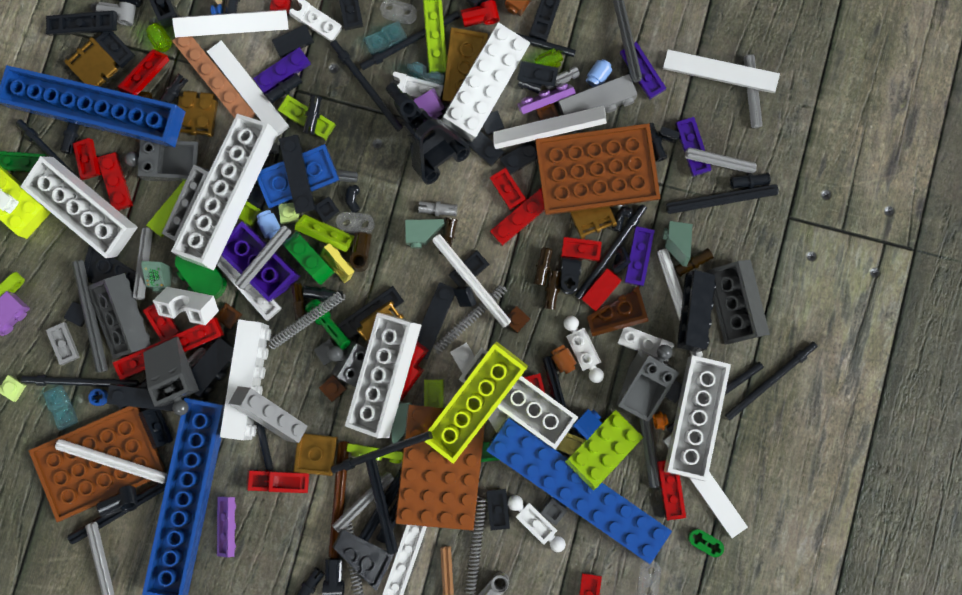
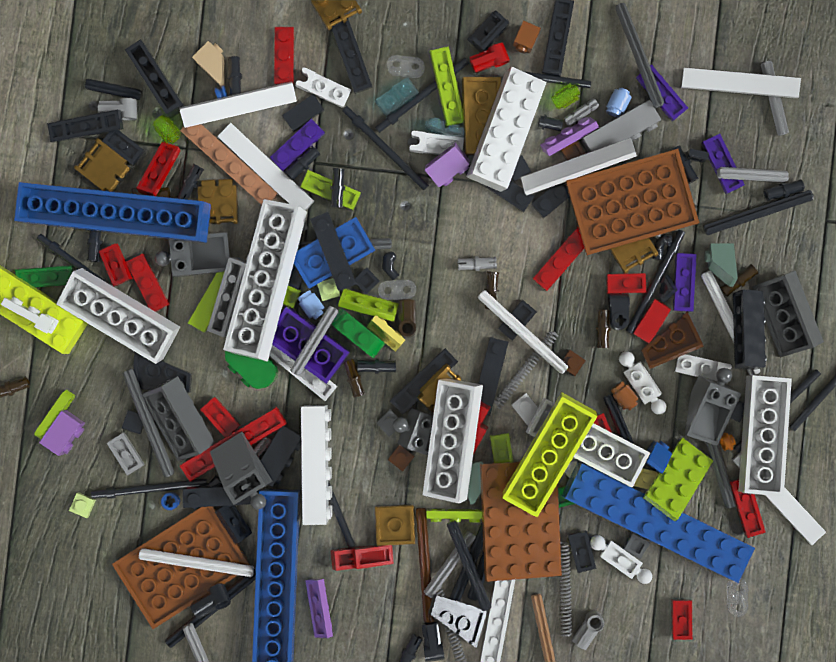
camera: 15 degrees left, 5 degrees up
clear light blue slope [43,385,78,430] -> none
light grey axle [133,227,153,300] -> none
sand green slope [141,261,172,293] -> none
white arch [153,287,219,325] -> none
reddish brown tile [216,303,243,330] -> none
light grey brick [228,386,308,443] -> none
light grey piece [269,292,345,349] -> none
green pin [305,299,351,350] -> none
black bar [331,431,433,473] -> none
black connector [386,82,471,185] -> none
sand green slope [405,219,445,249] -> none
black tile [453,286,477,307] -> none
red plate [490,167,526,210] -> none
black plate [517,60,558,87] -> none
dark brown axle [533,247,553,286] -> none
green beam [688,529,724,557] -> none

